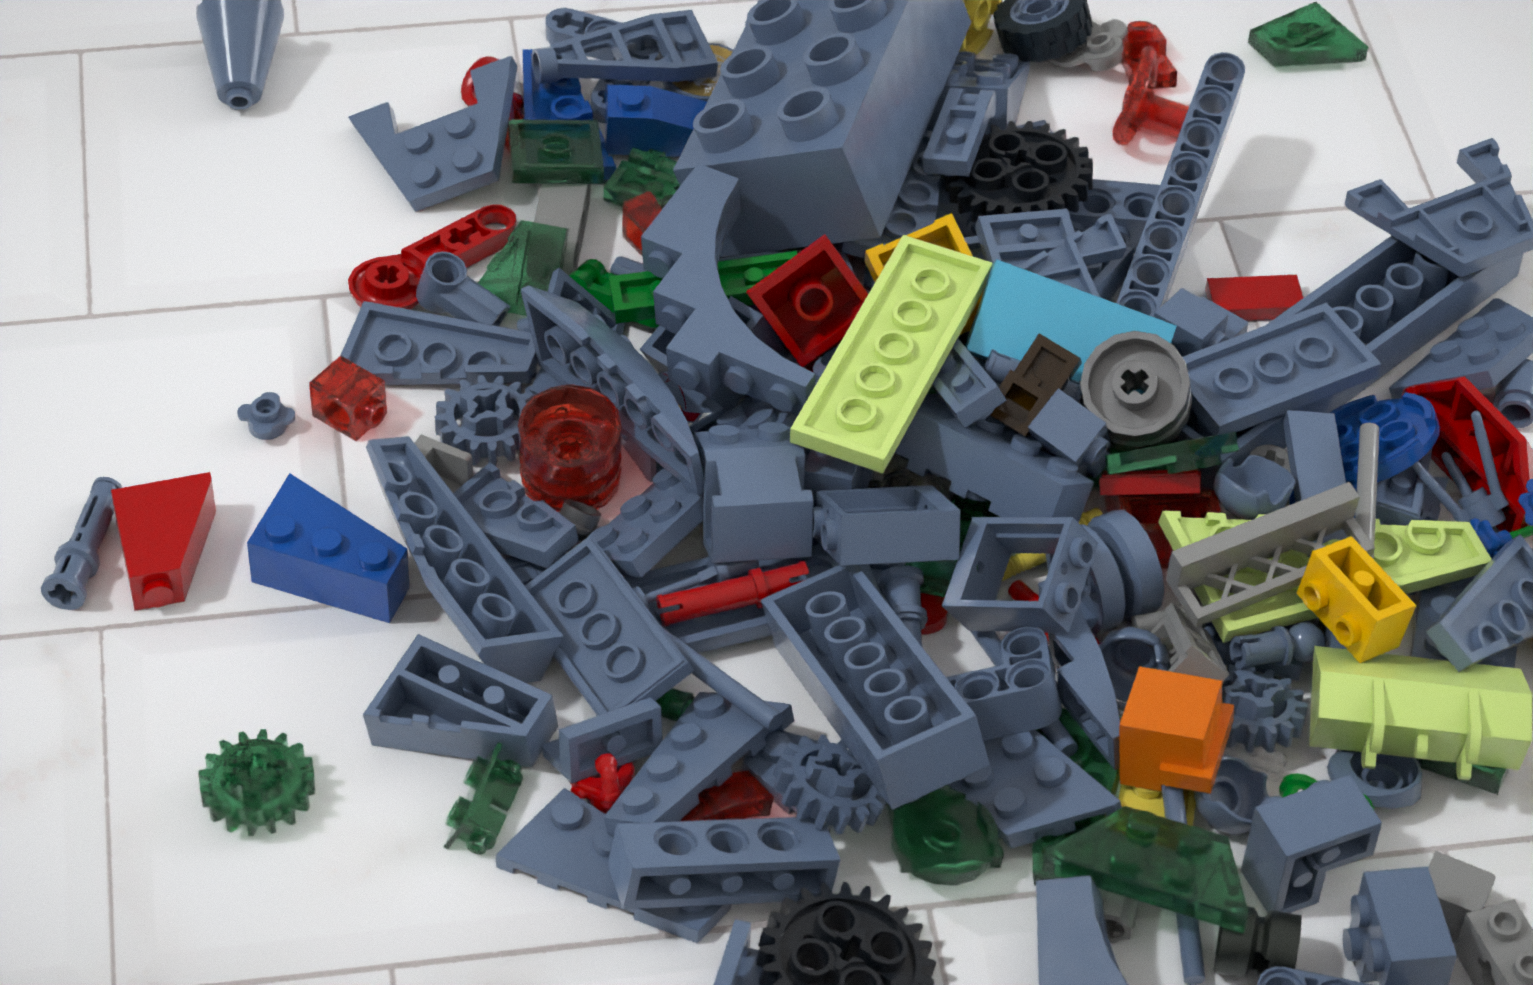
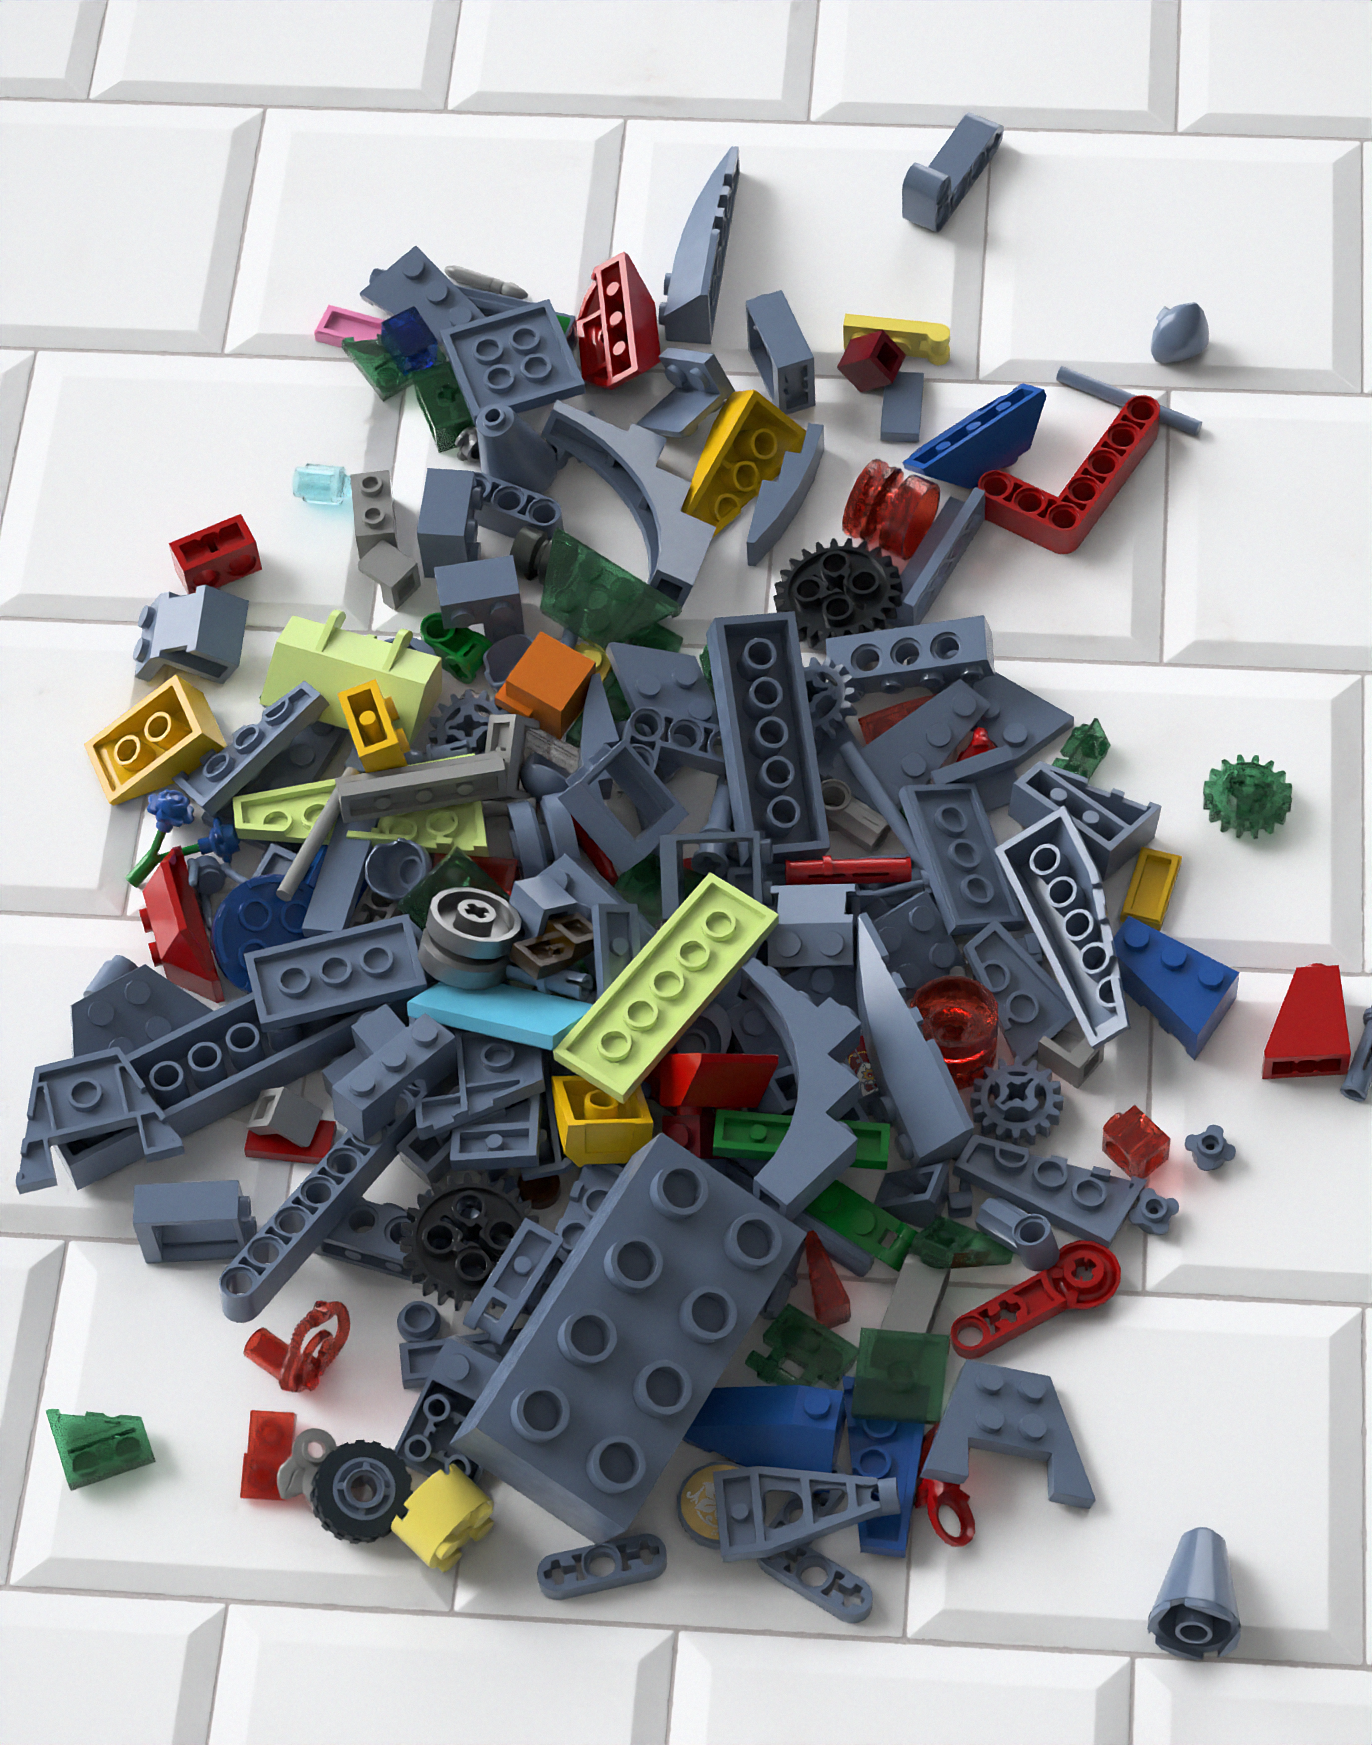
camera: 160 degrees left, 10 degrees up
none -> sand blue window [133,1180,257,1263]
none -> light grey panel [246,1087,323,1147]
none -> sand blue arch [331,1013,457,1142]
none -> light grey piece [821,779,892,853]
none -> yellow tile [1120,847,1182,932]
none -> sand blue plate [1128,1188,1179,1235]

